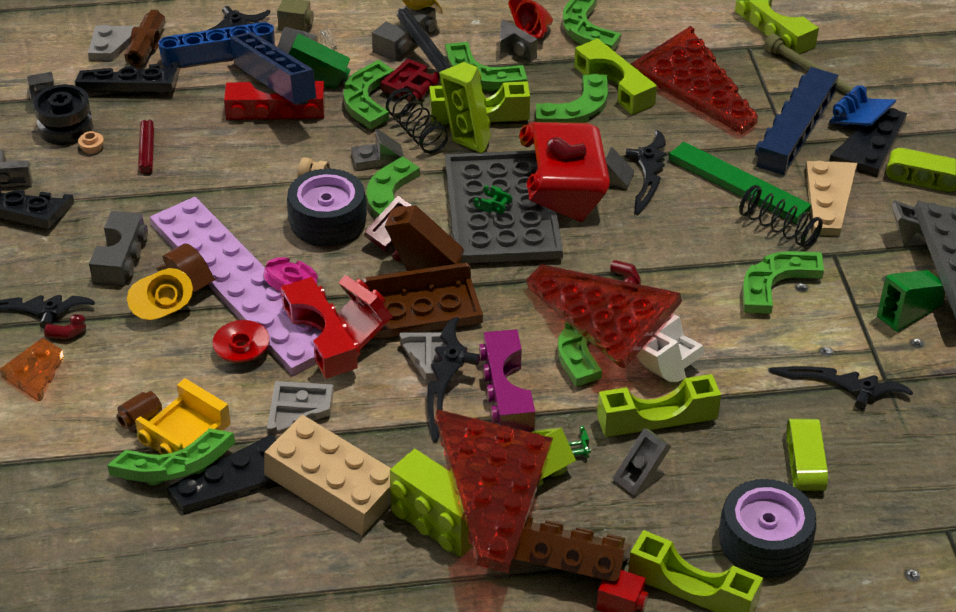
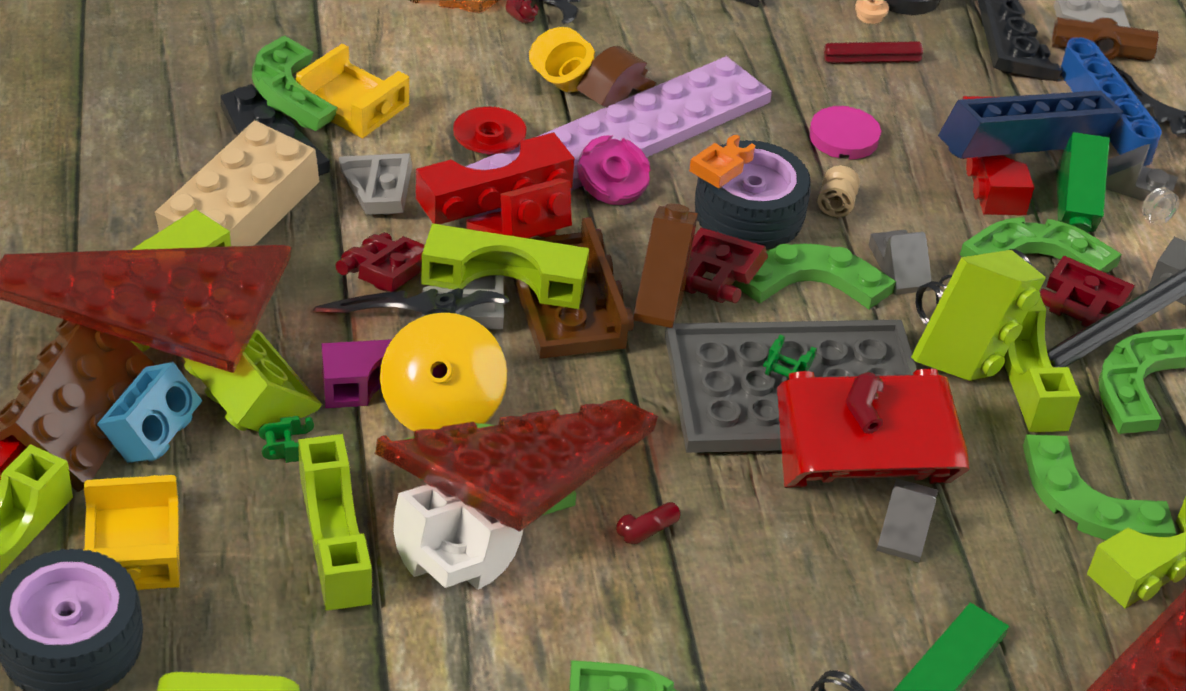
camera: 85 degrees right, 0 degrees up
dark grey arch [89,211,148,287] -> none
reddish brown brick [116,391,162,431] -> none
flat silver slope [612,428,671,496] -> none
black piece [625,130,667,214] -> none
none -> yellow panel [83,475,180,590]
none -> dark azure brick [97,362,202,463]
none -> dark red plate [335,232,425,292]
none -> yellow dish [380,313,507,435]
none -> lime arch [421,223,589,309]
none -> orange plate [689,135,756,189]
none -> dark pink tile [810,106,881,159]

